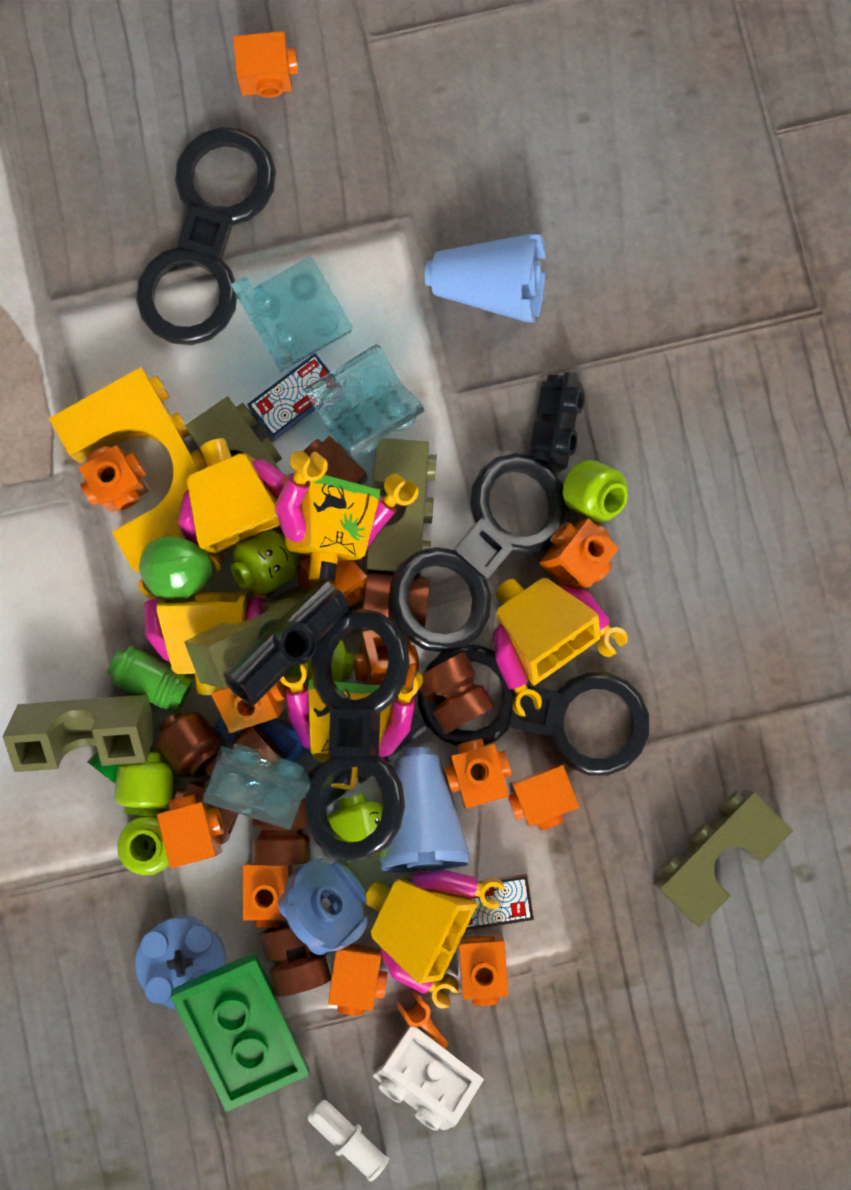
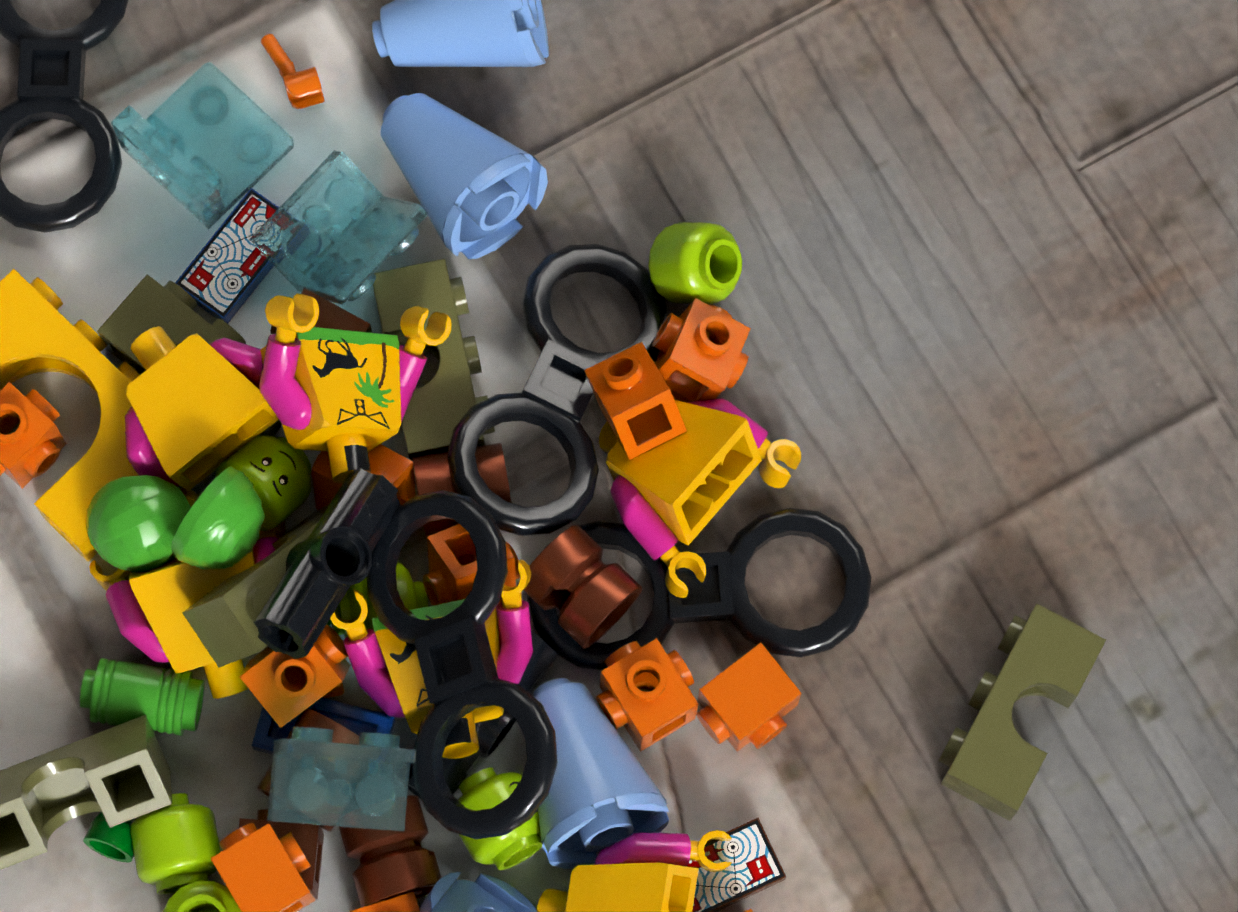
camera: 20 degrees left, 10 degrees down
copper head [156,712,223,778] -> none
black hinge [529,372,585,468] -> none
none -> bright green piece [171,466,265,570]
none -> orange hand [261,34,325,109]
none -> light blue cone [380,93,548,259]
none -> orange brick [584,342,687,460]

